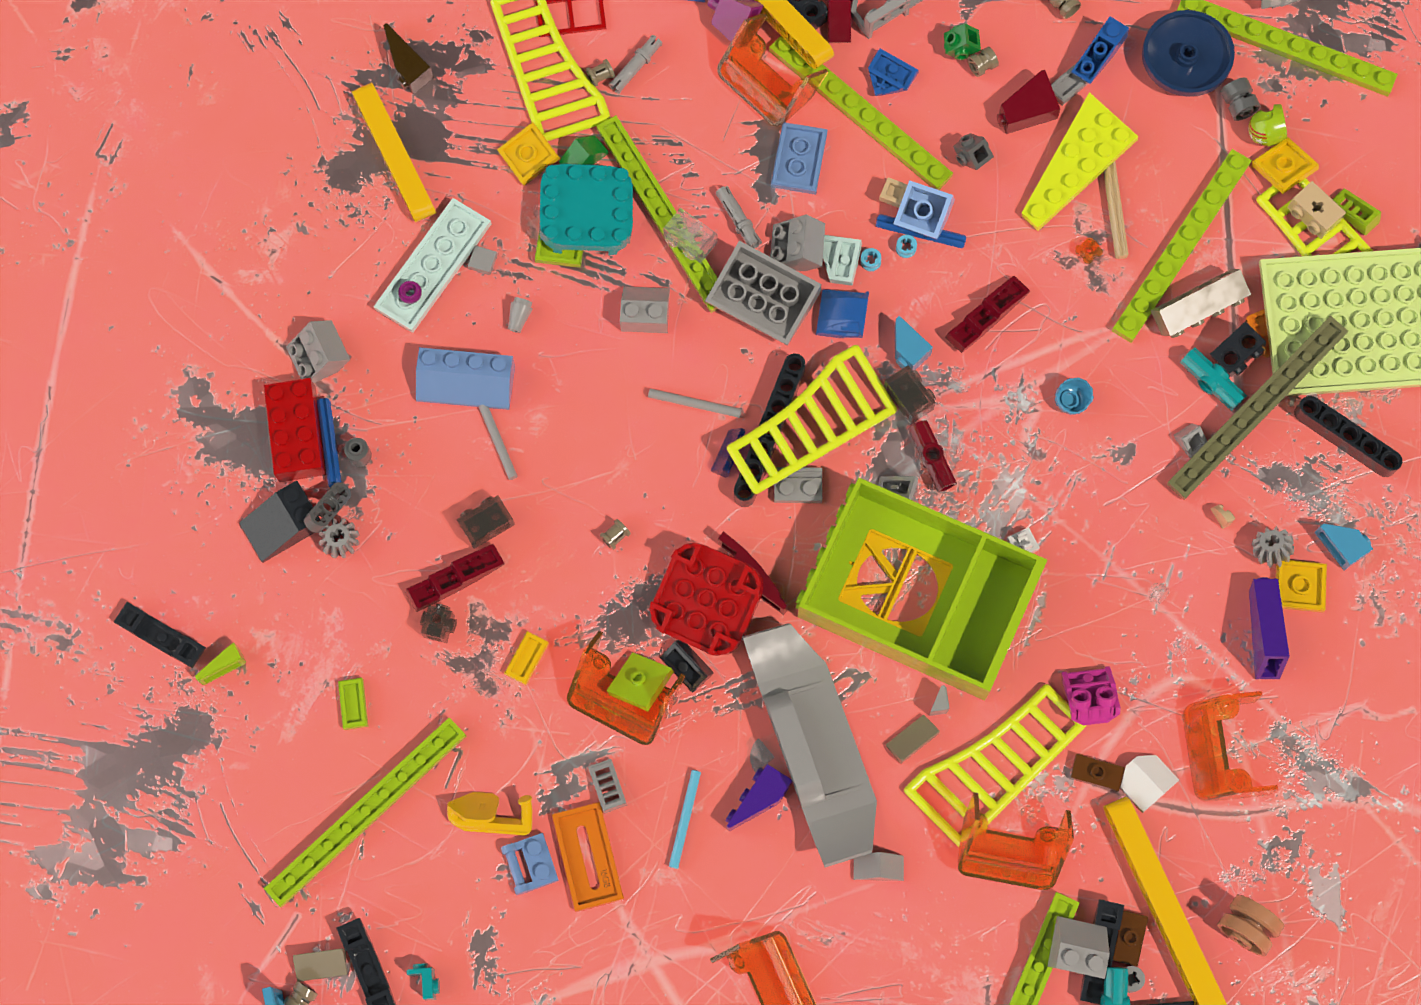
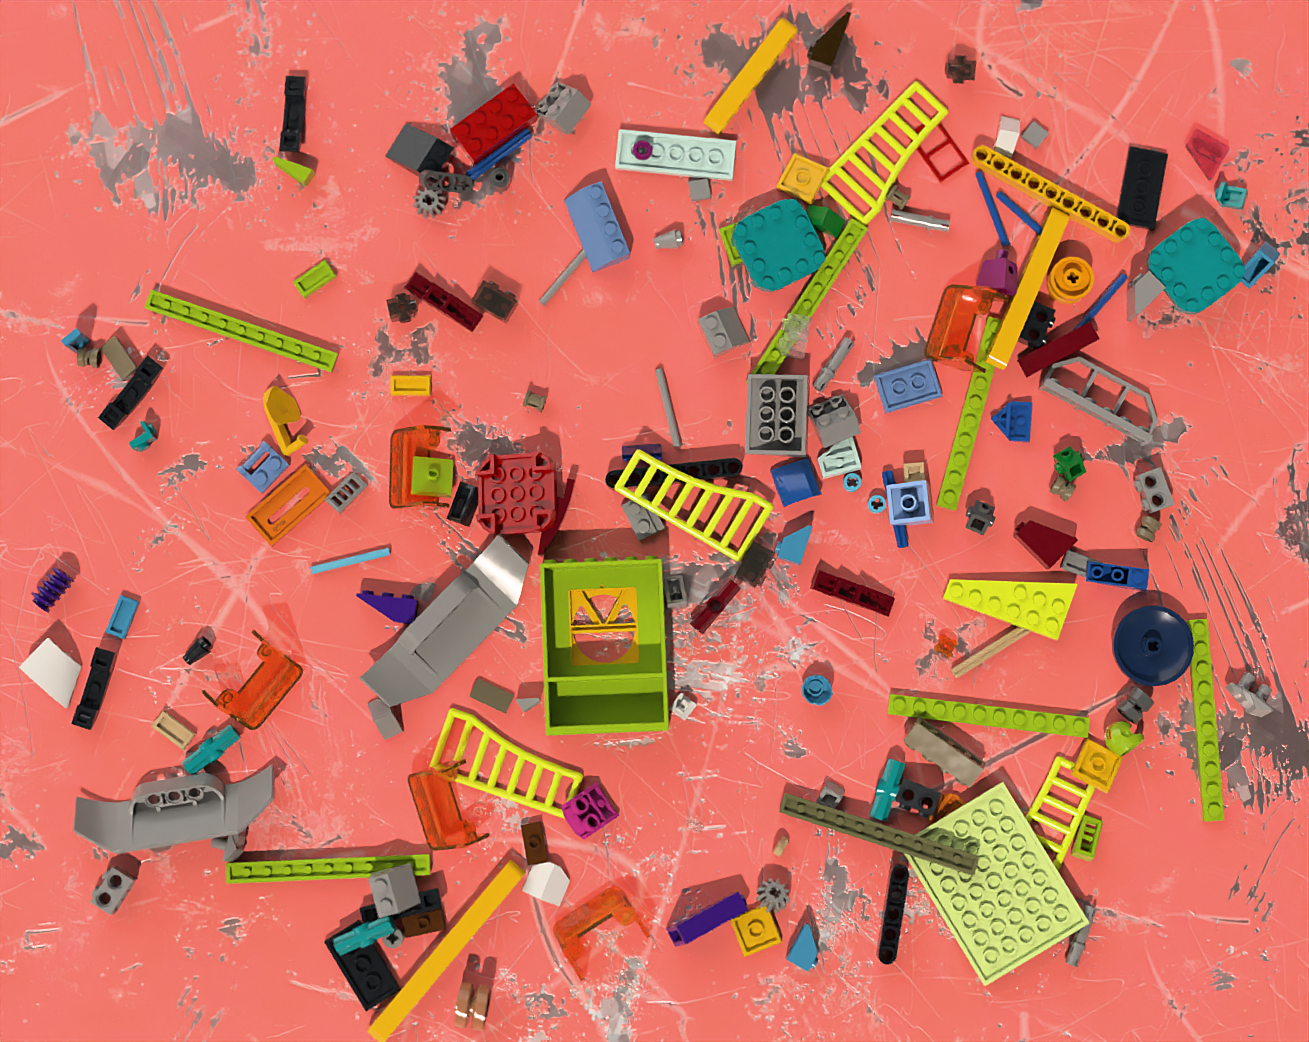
camera: 55 degrees right, 10 degrees up
tan brick [1287,181,1346,239] -> none

